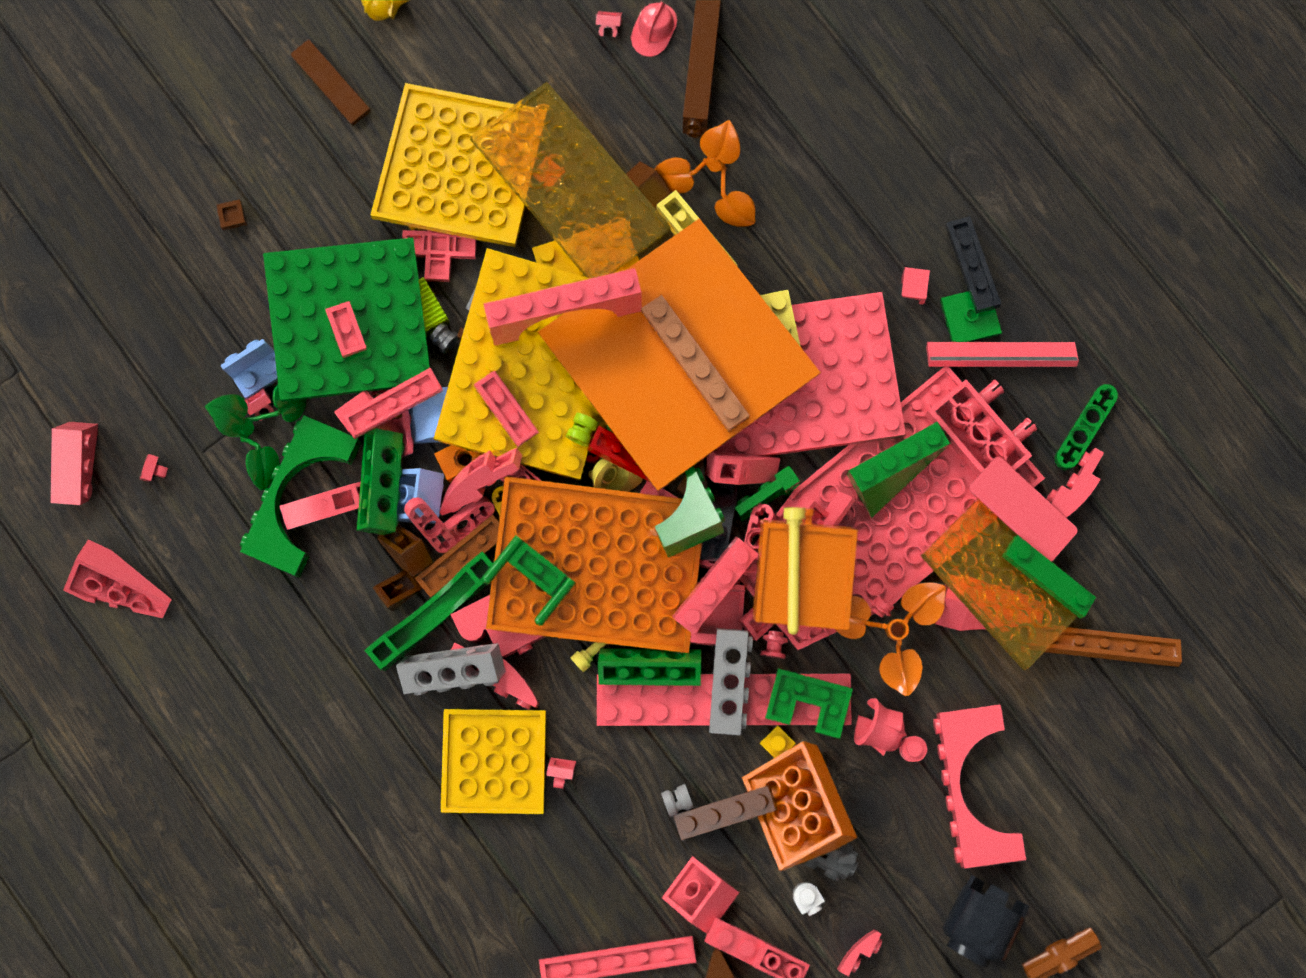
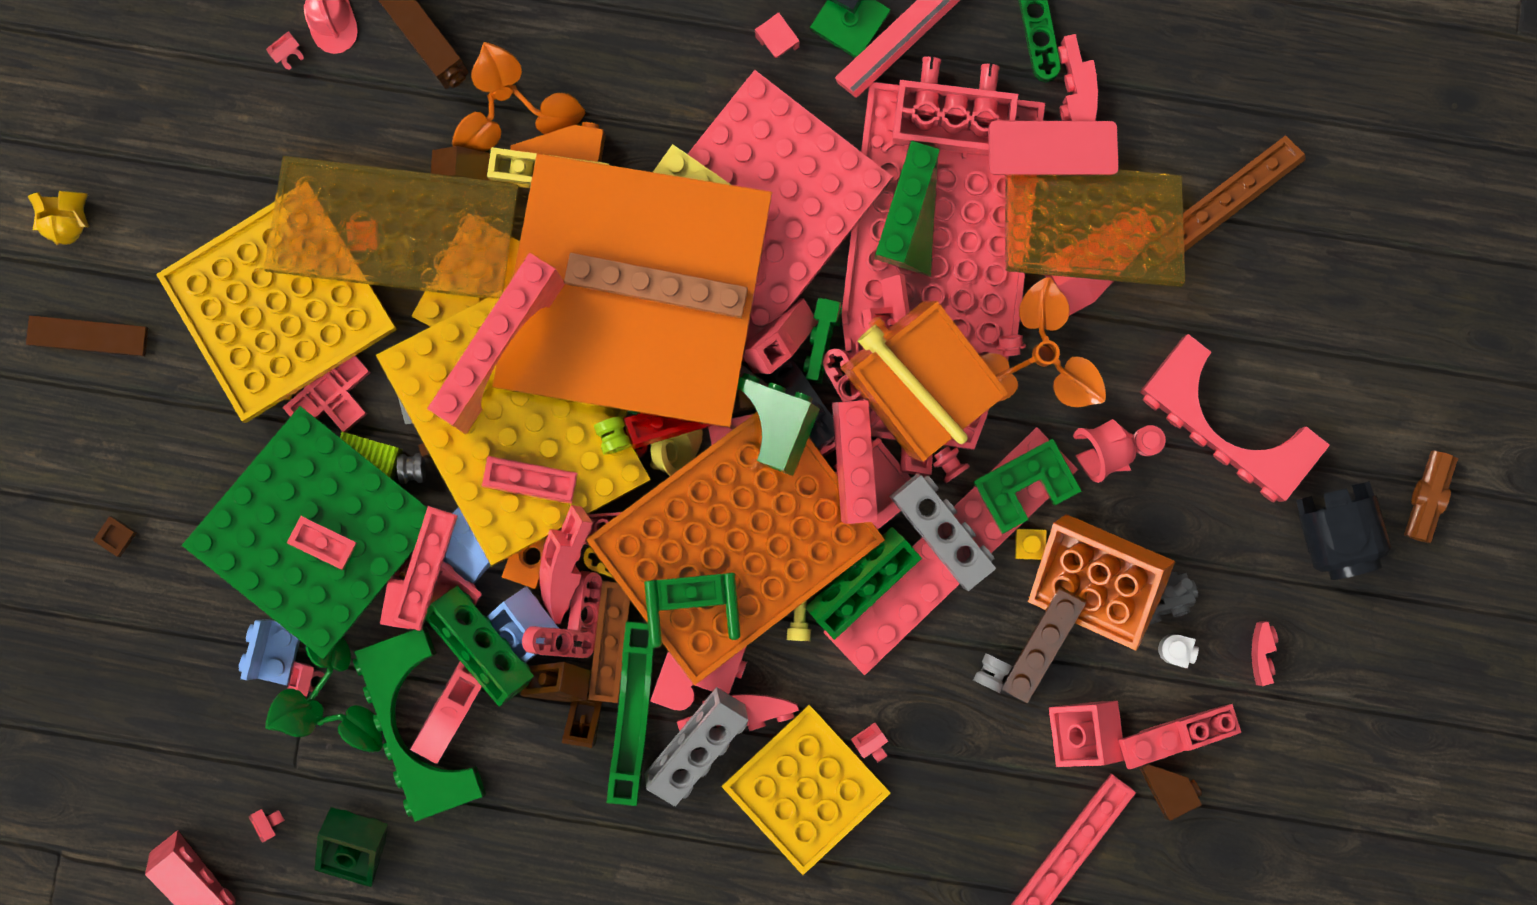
camera: 40 degrees left, 5 degrees up
green plate [1002,535,1096,619] -> none
none -> dark green slope [315,807,388,887]
none -> orange slope [510,122,606,162]

